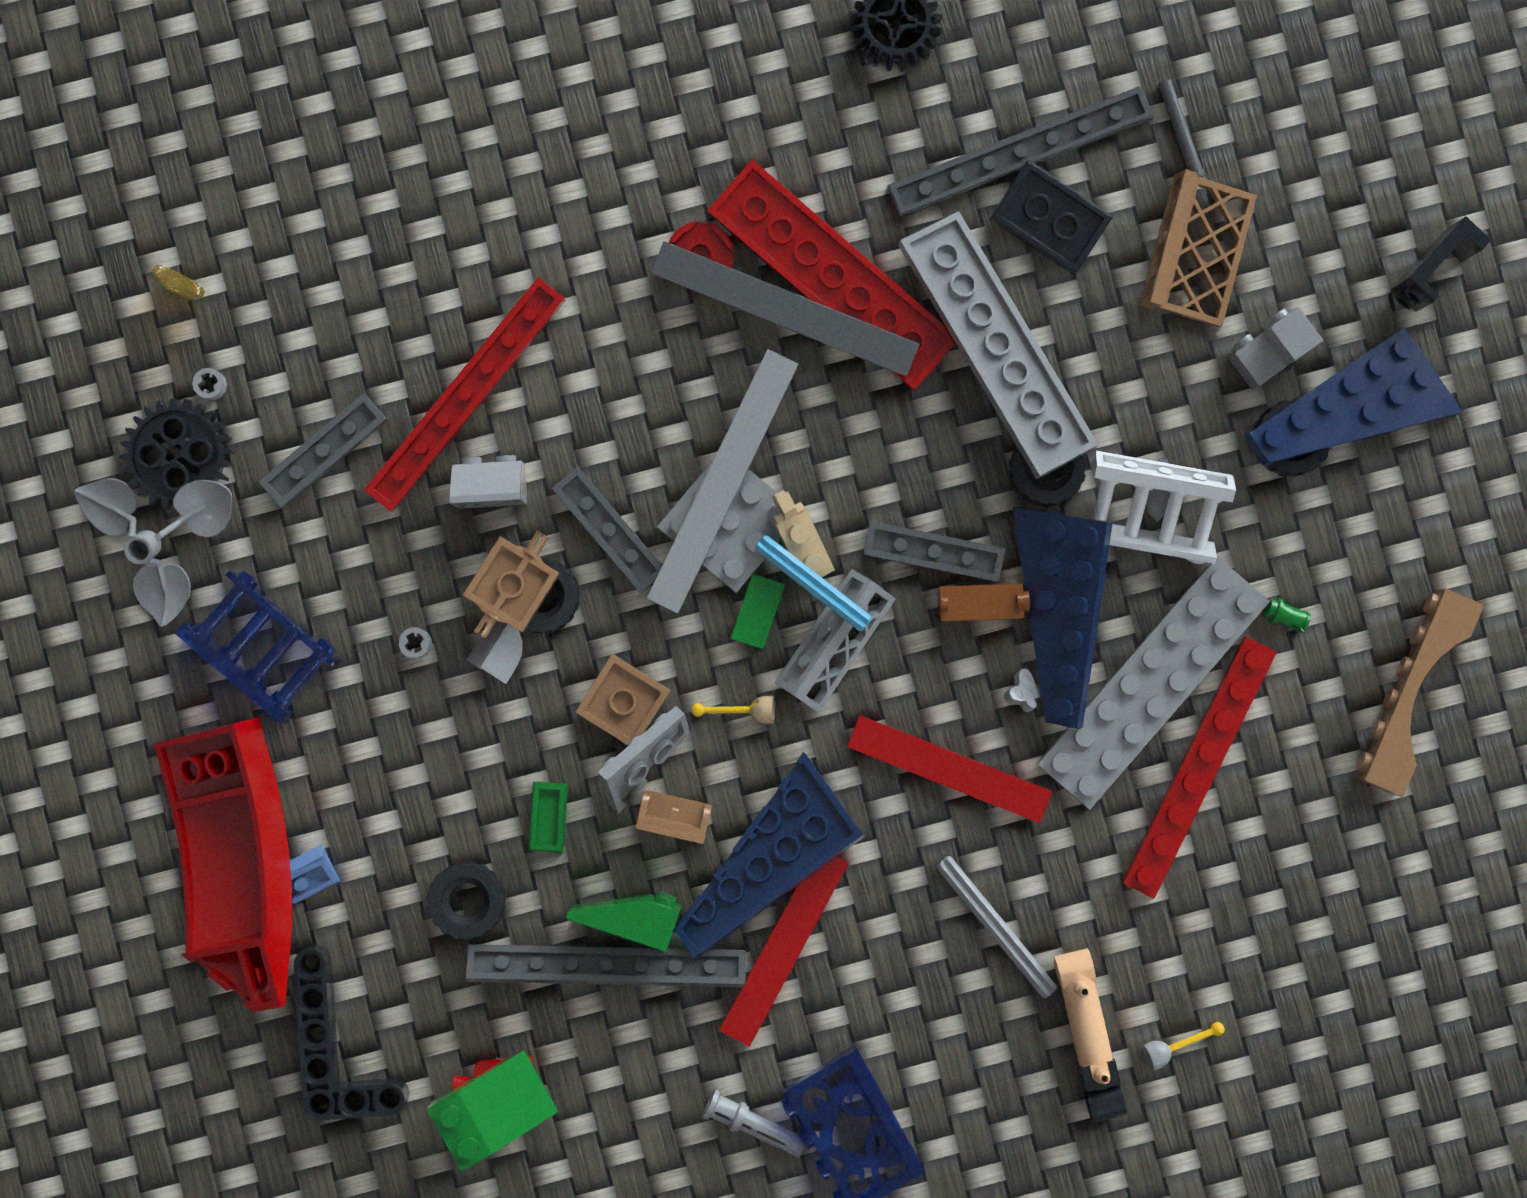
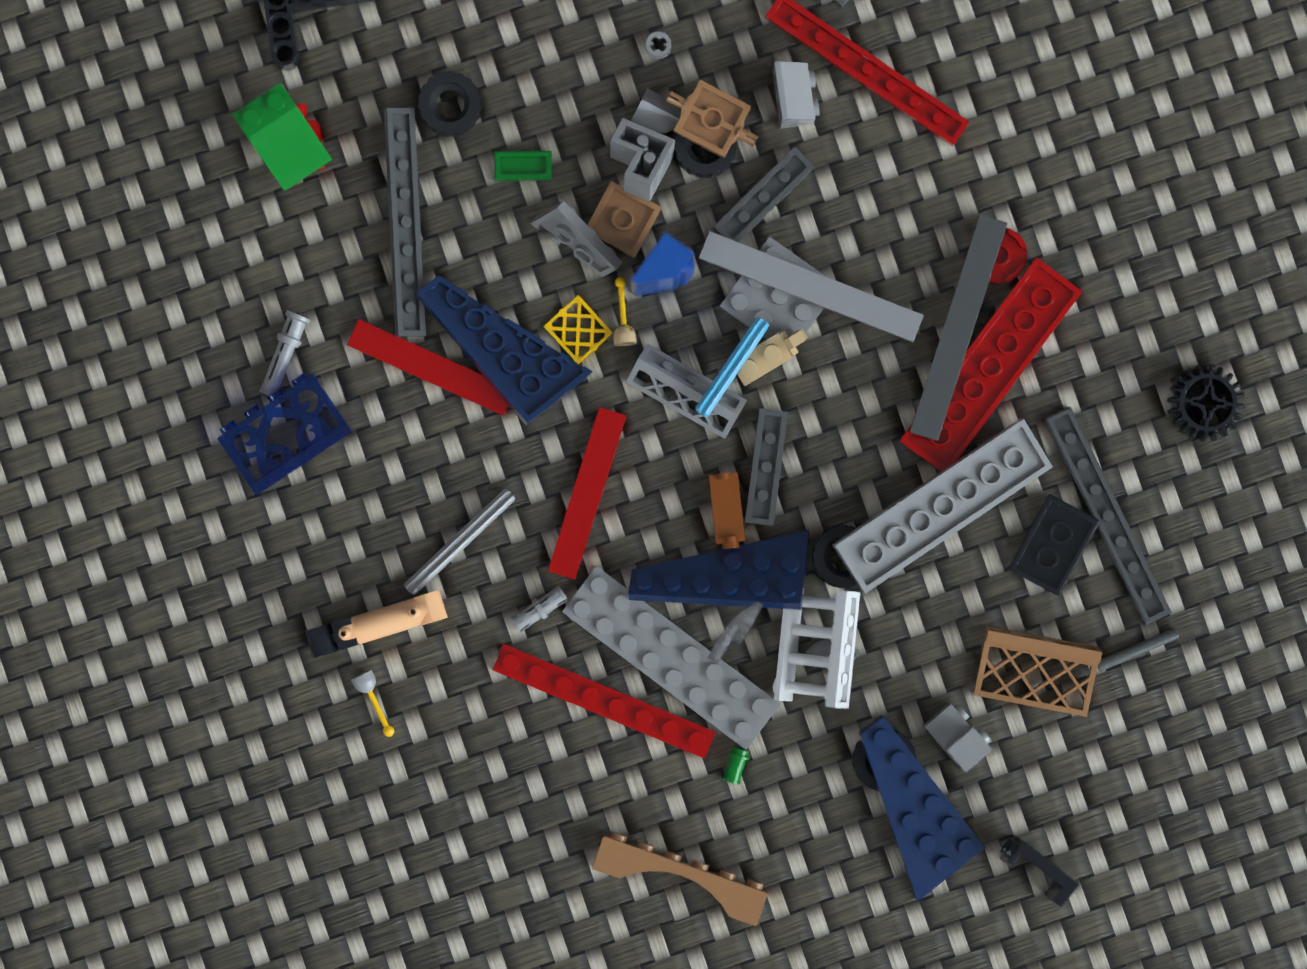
camera: 90 degrees right, 0 degrees up
green slope [565,891,682,952] -> none
medium nougat hinge [635,790,712,844] -> none
green tile [731,574,785,650] -> none
light grey piece [1004,669,1041,712] -> none
none -> light grey pin [511,585,569,632]
none -> yellow window [543,295,613,365]
none -> light grey brick [610,118,675,202]
none -> blue slope [631,233,695,296]
none -> clear slope [708,602,763,663]

